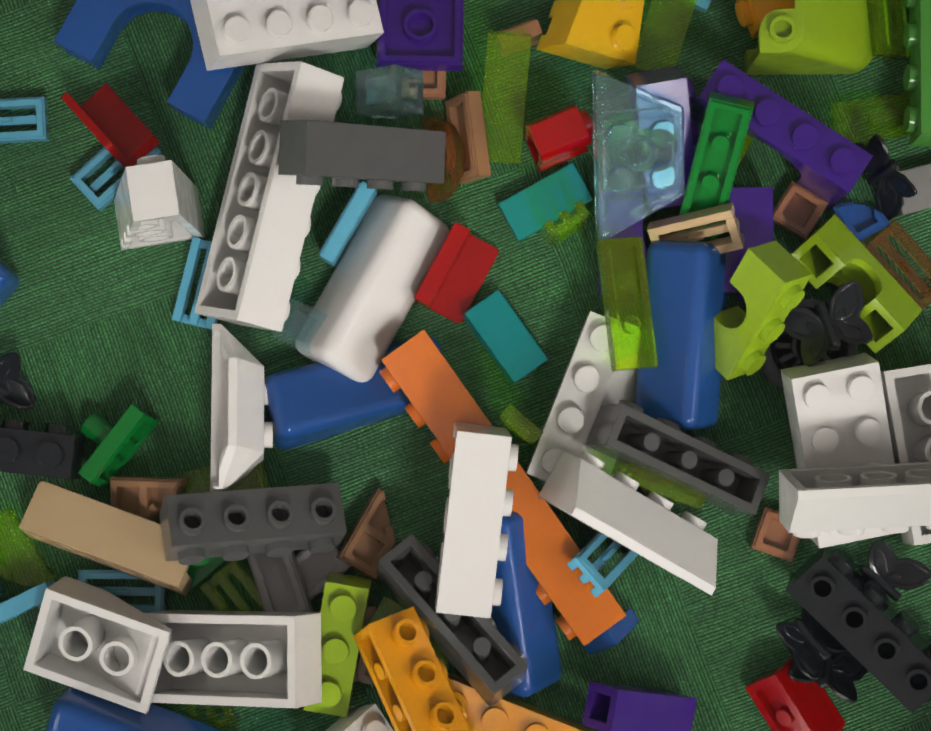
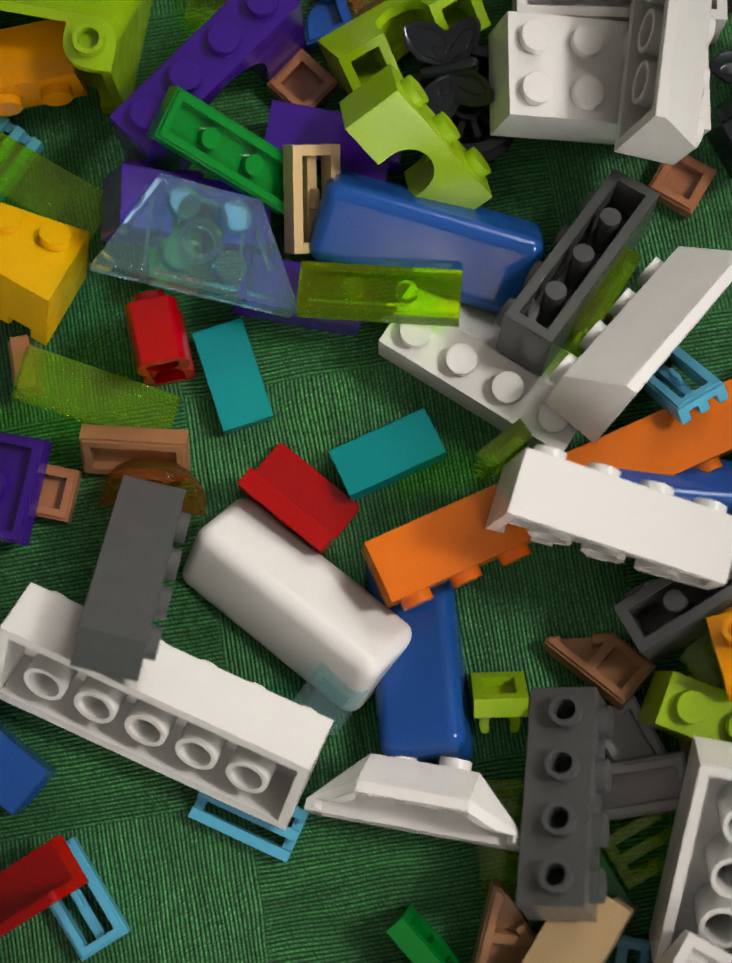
camera: 80 degrees left, 5 degrees down
white wedge [114,155,205,250] -> none
medium azure tile [319,181,378,268] -> none
clear light blue brick [355,65,423,120] -> none
clear neon green tile [540,200,589,248] -> none
none -> lime tile [470,671,529,733]

